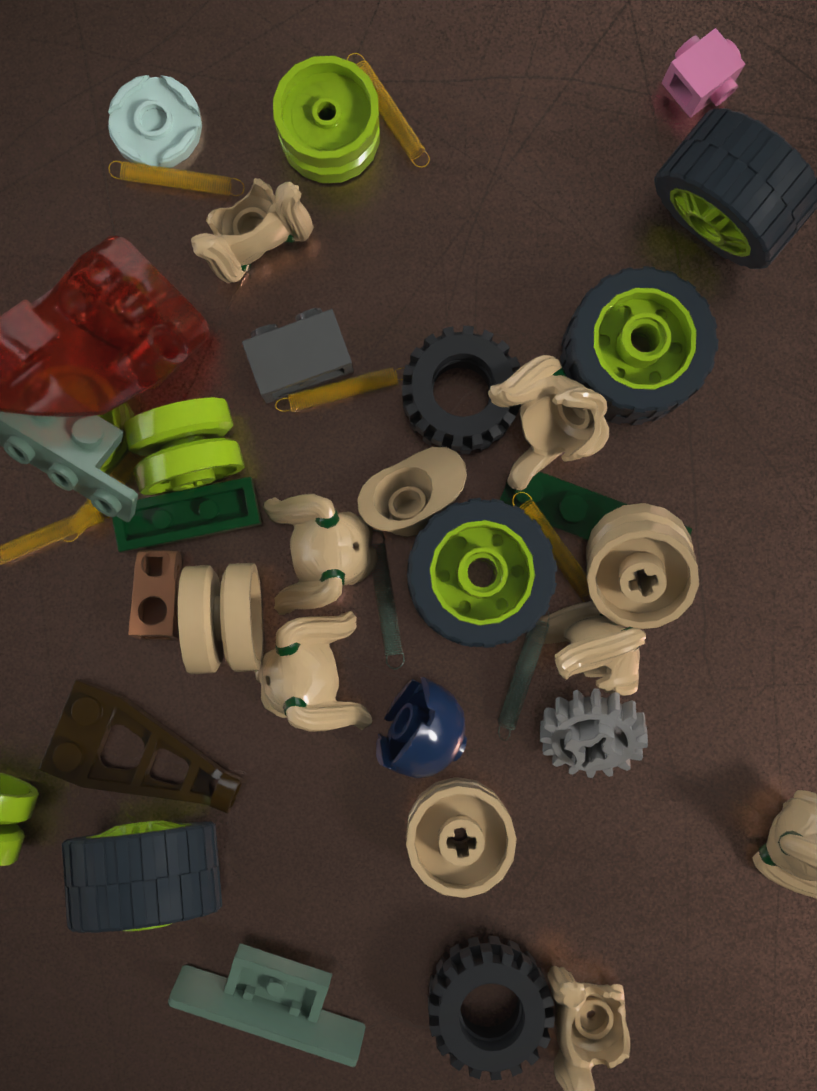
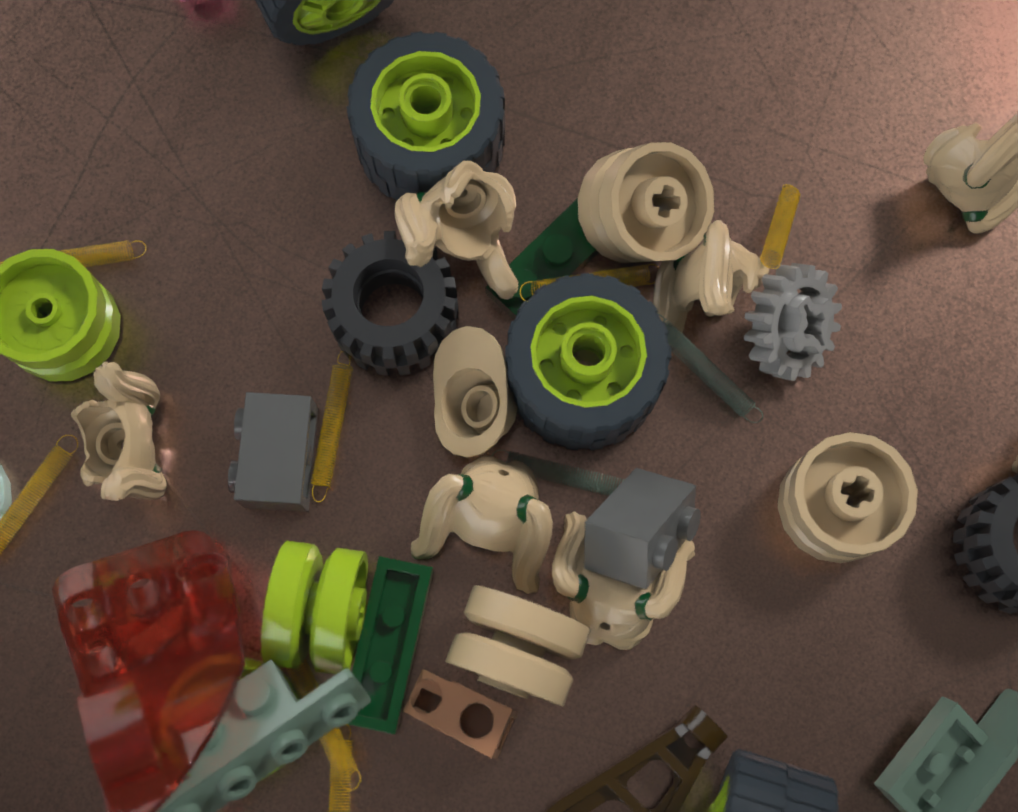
camera: 65 degrees left, 10 degrees down
dark blue cylinder [376,677,467,778] -> none
none -> dark grey brick [584,468,701,589]
none -> yellow piece [760,185,800,269]

